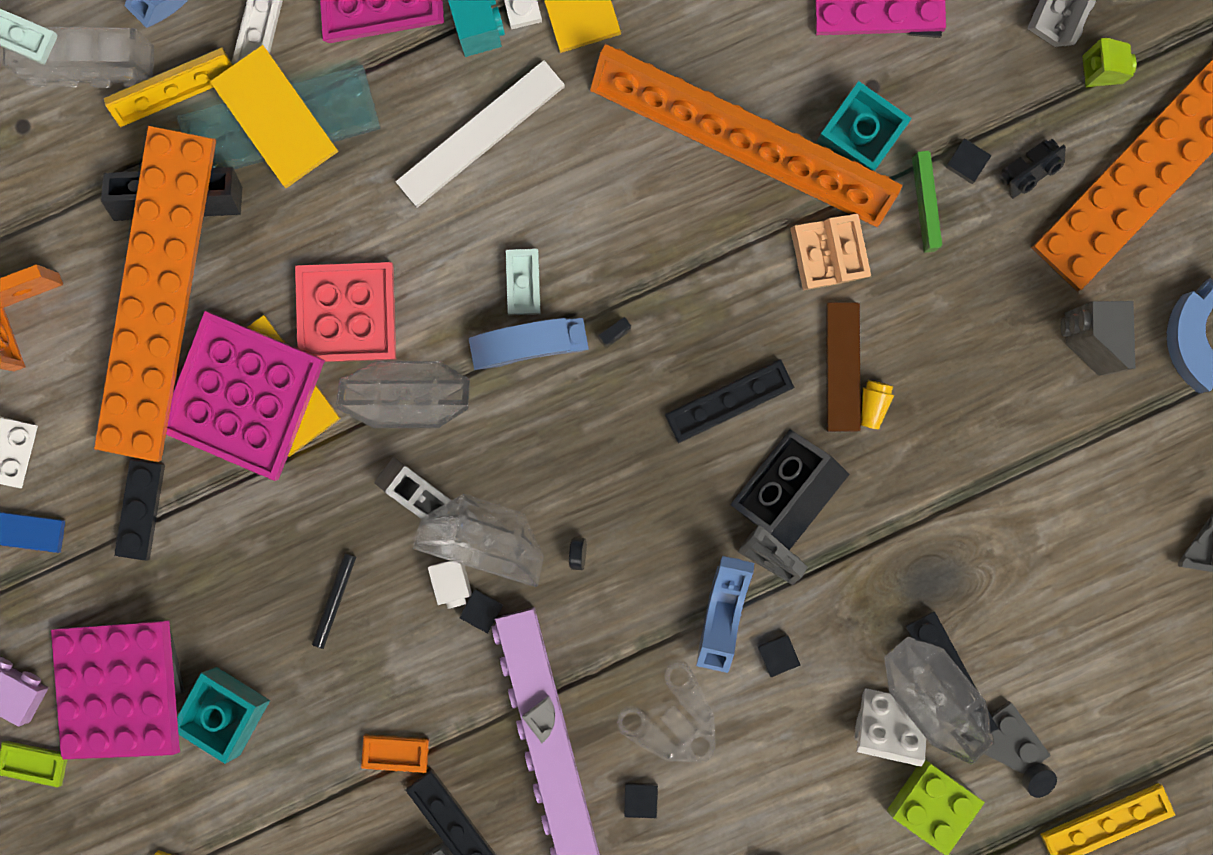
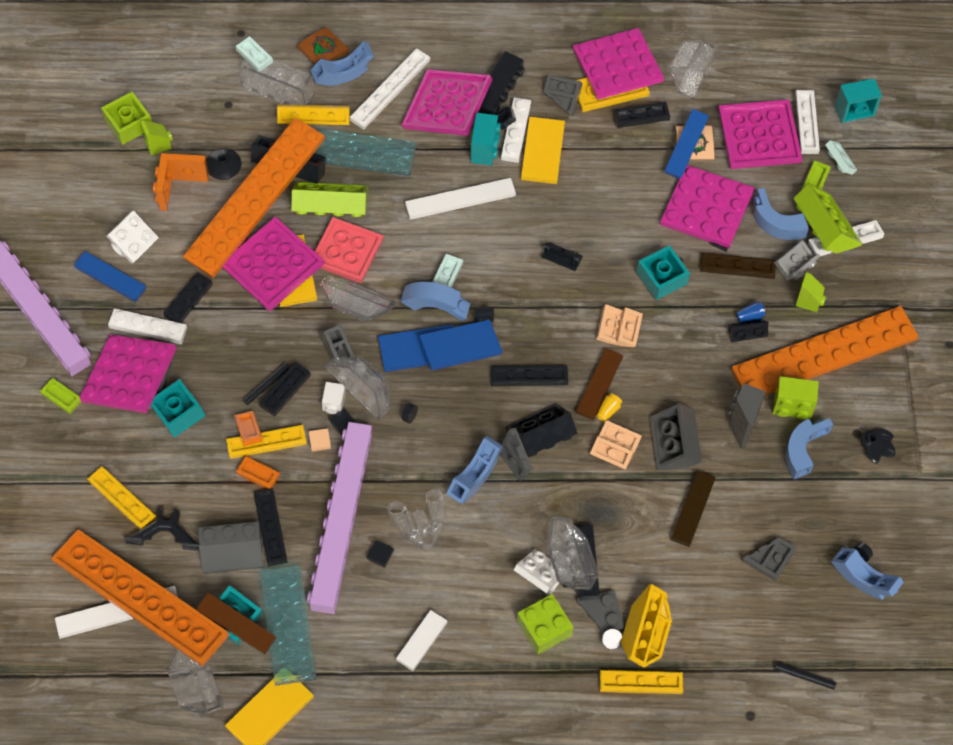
camera: 15 degrees right, 25 degrees down
yellow tile [210,45,339,188] -> none
light grey tile [522,695,555,743] -> none
orange plate [590,44,903,228] -> none
black tile [757,634,801,677] -> none
bright green tile [912,151,942,253] -> none
black tile [946,138,992,184] -> none
none -> white plate [108,308,187,344]
none -> black dish [206,148,242,180]
none -> yellow tile [226,425,307,459]
none -> orange tile [234,411,263,447]
none -> black plate [259,362,311,417]
none -> lime slope [292,182,369,217]
none -> light nougat tile [309,428,331,451]
none -> blue tile [378,324,454,372]
none -> blue tile [418,320,503,371]
none -> black hinge [542,242,583,271]
none -> light nougat slope [590,420,642,470]
none -> yellow wedge [621,584,672,667]
none -> dark grey slope [650,403,702,471]
none -> dark brown tile [671,471,716,547]
none -> dark brown tile [700,253,776,279]
none -> blue cone [736,301,766,322]
none -> lime brick [773,376,819,420]

